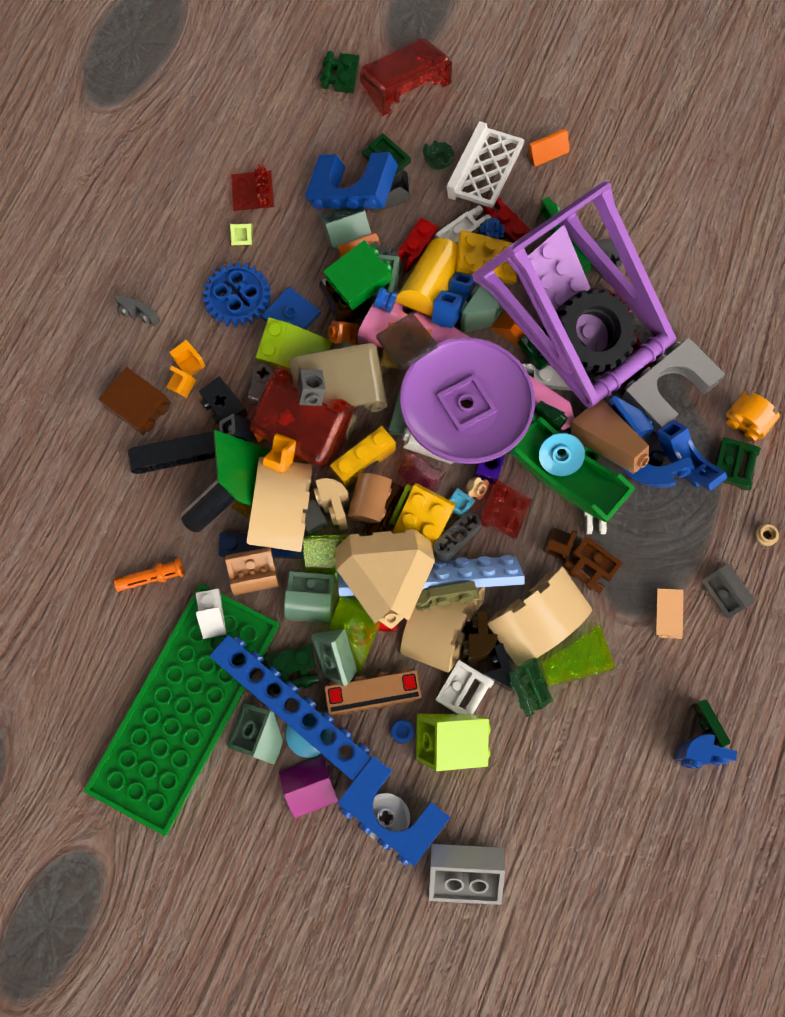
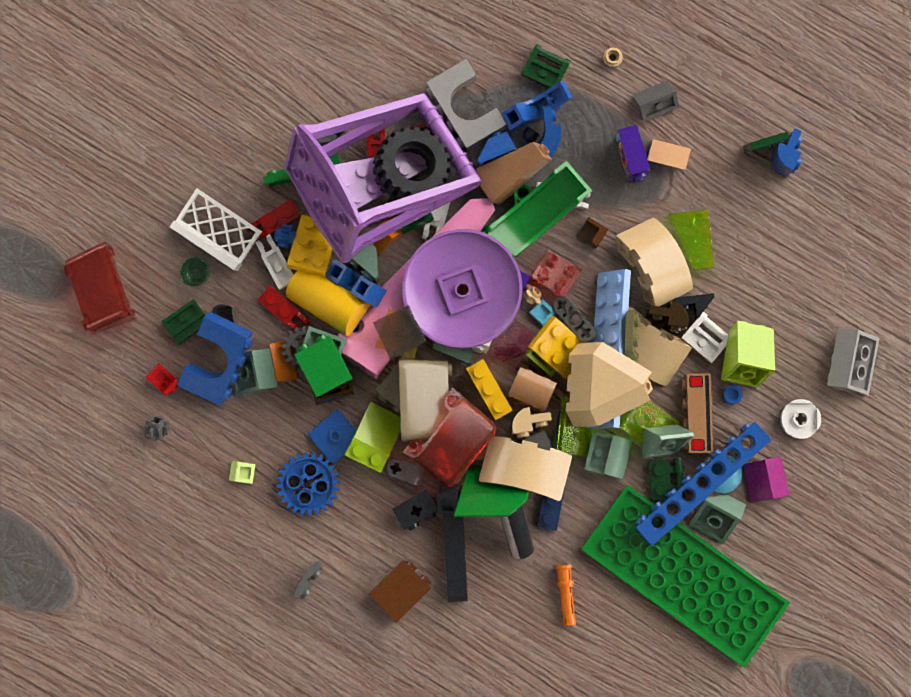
camera: 80 degrees left, 10 degrees up
light orange panel [166,365,197,398] -> none
light orange panel [169,340,205,376] -> none
white slope [196,589,227,639] -> none
medium nougat brick [225,547,279,595] -> none
clear red hinge [231,164,274,211] -> none
light orange panel [263,433,296,473] -> none
dark grey brick [297,369,326,406] -> none
dark green plate [320,51,360,93] -> none
orange bracket [328,320,358,345] -> none
blue arch [338,756,451,867] -> none
blue wheel [374,287,398,313] -> none
clear green plate [508,657,553,717] -> none
orange slope [528,129,570,166] -> none
dark green cone [534,401,568,431] -> none
medium azure dish [539,433,585,476] -> none
reddish brown plate [563,536,623,594] -> none
light orange brick [726,391,780,442] -> none
none -> dark grey gear [144,416,170,440]
none -> red bracket [145,362,179,396]
none -> dark purple brick [615,125,650,184]

